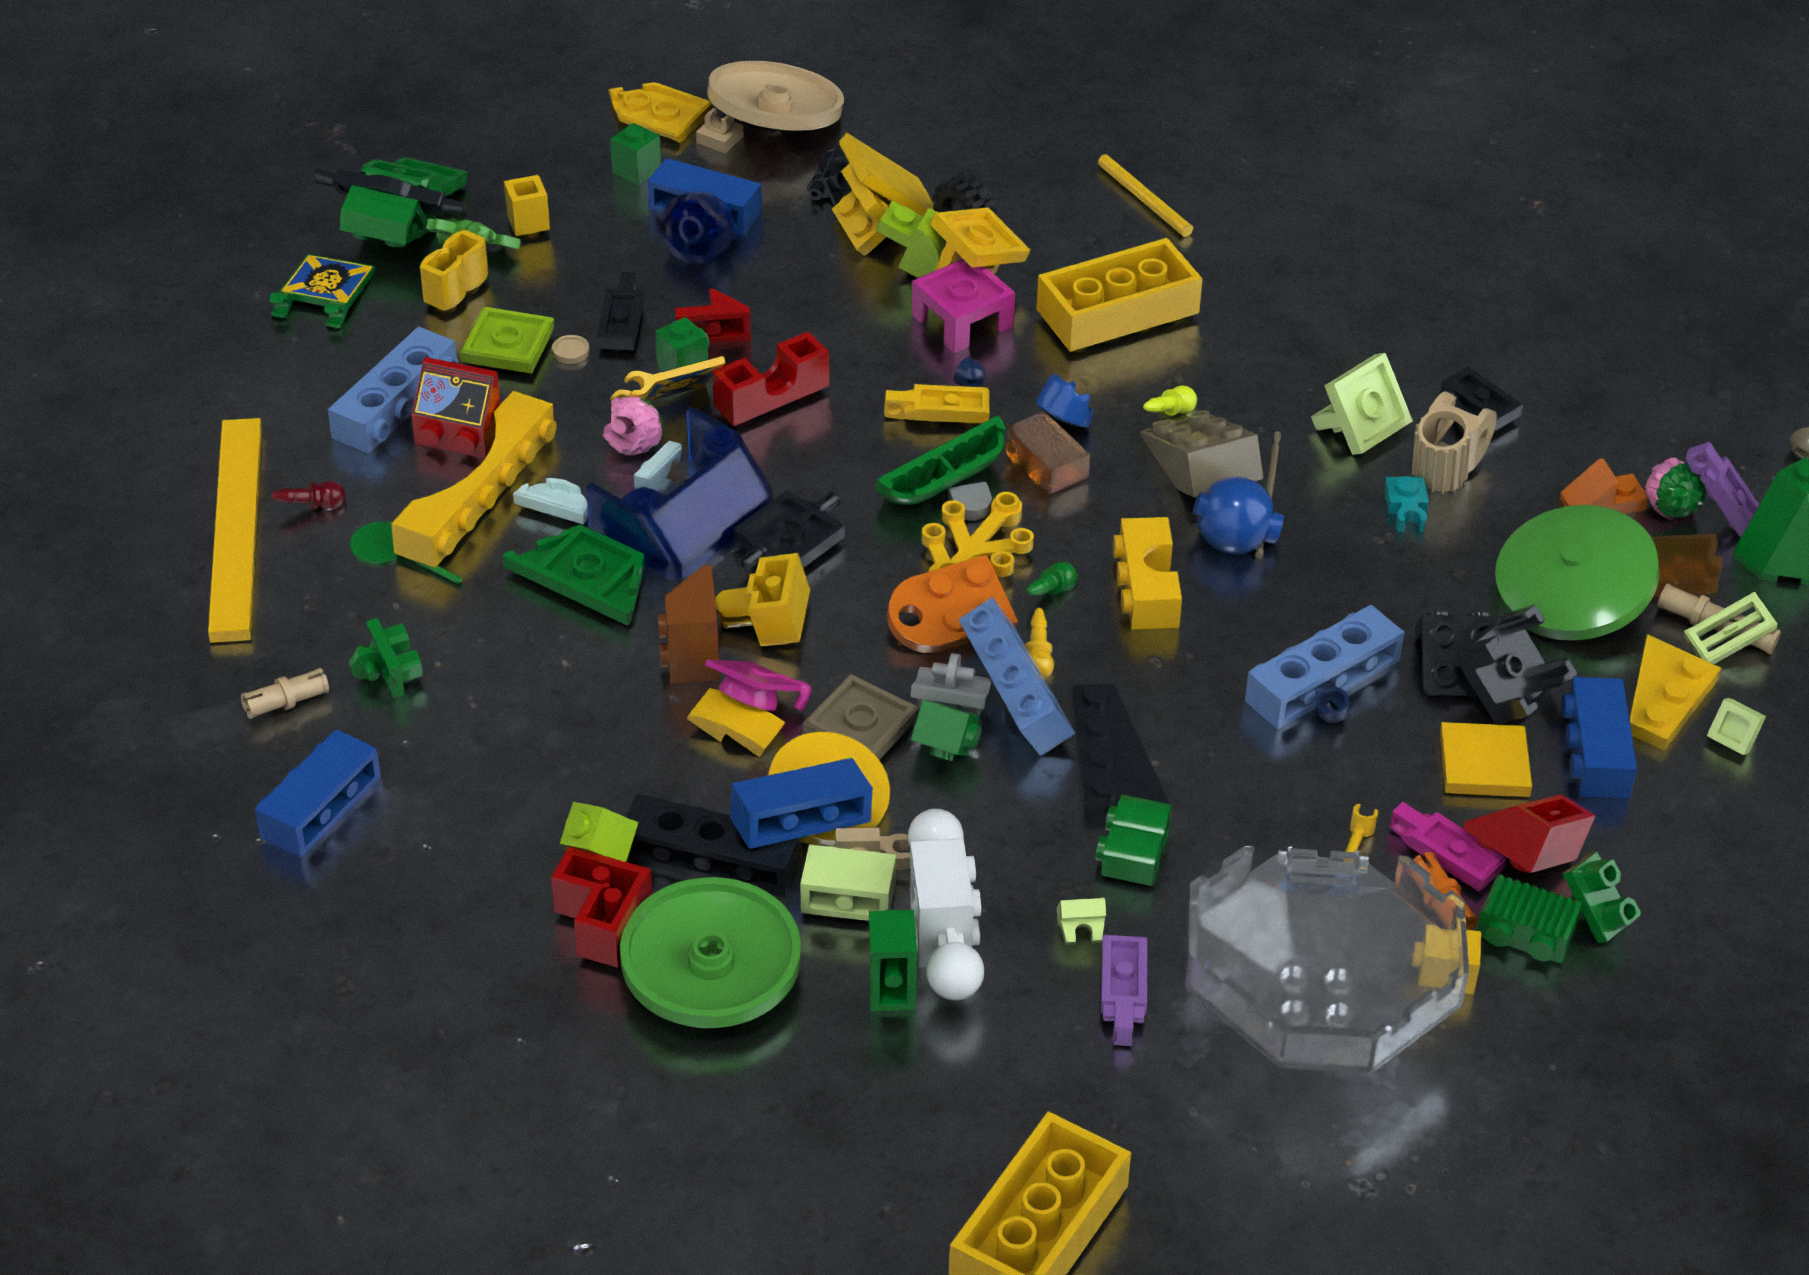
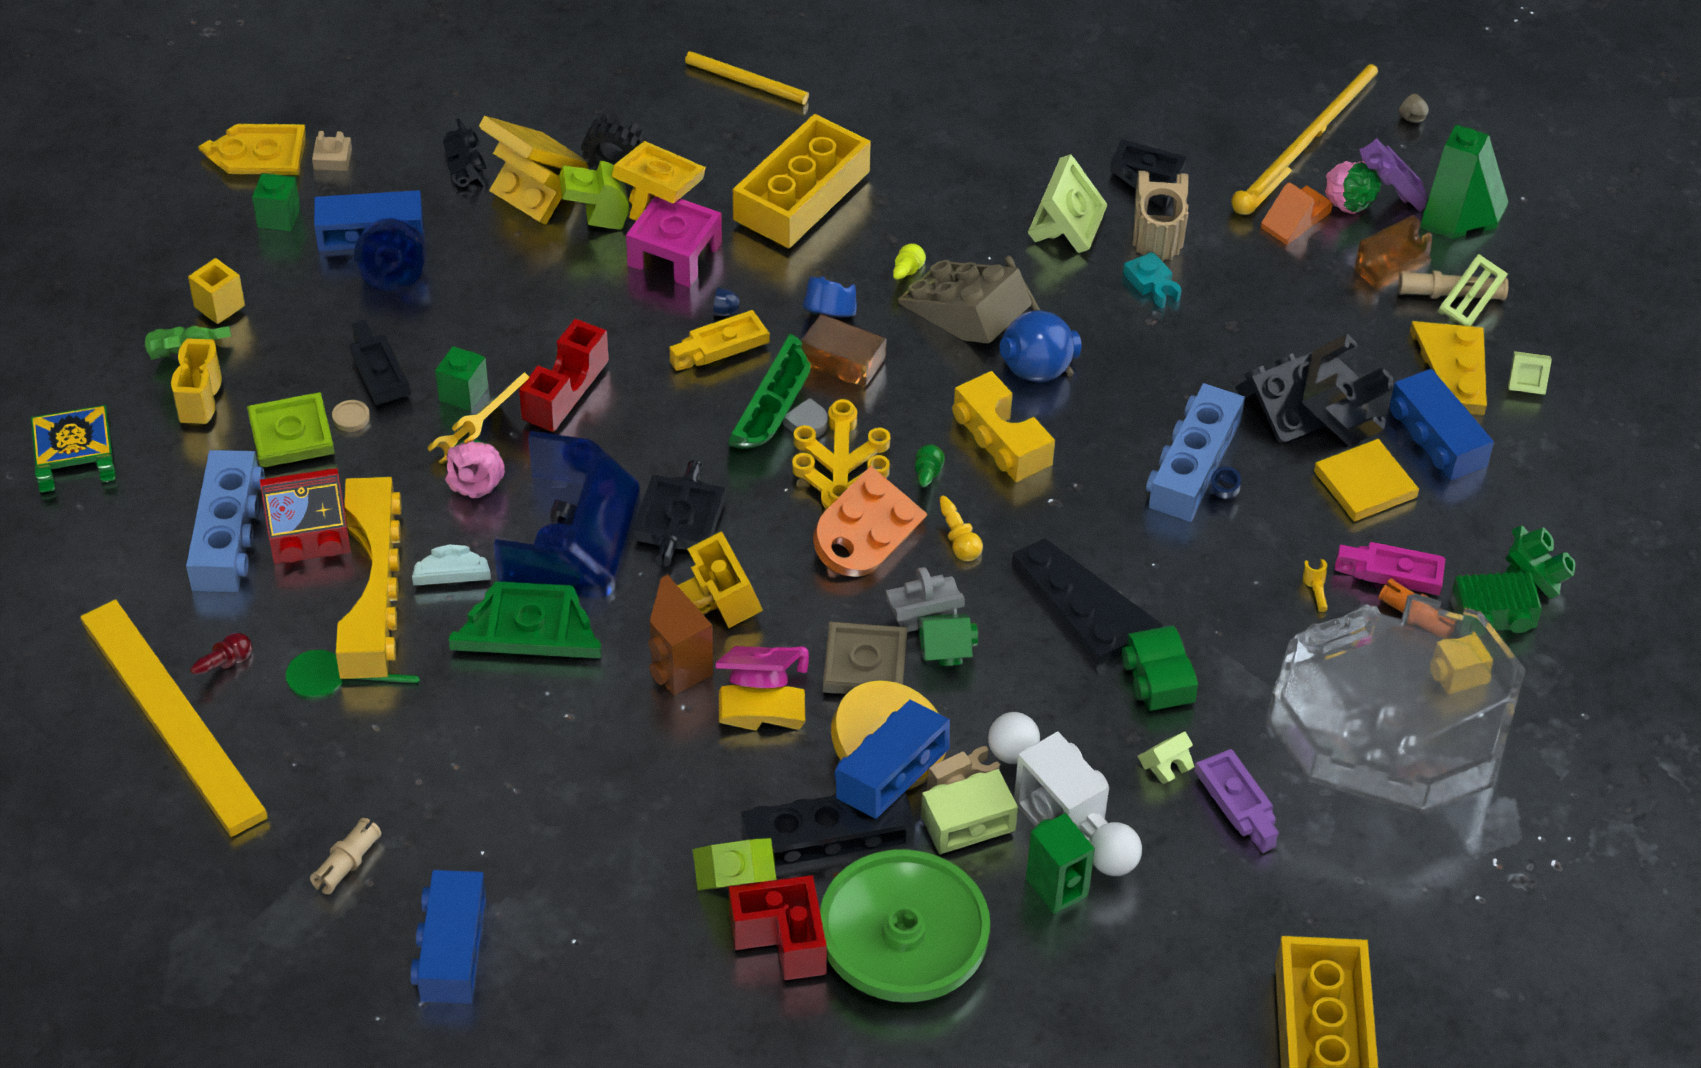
camera: 30 degrees left, 5 degrees up
green piece [314,157,468,247] -> none
green hips [349,618,423,698] -> none
light aqua plate [634,441,682,498] -> none
red slope [675,288,751,343] -> none
tan dish [707,61,844,131] -> none
medium blue brick [958,597,1076,756] -> none
red slope [1462,794,1596,873] -> none
bright green dish [1495,505,1659,640] -> none
none -> yellow bar [1231,64,1378,215]

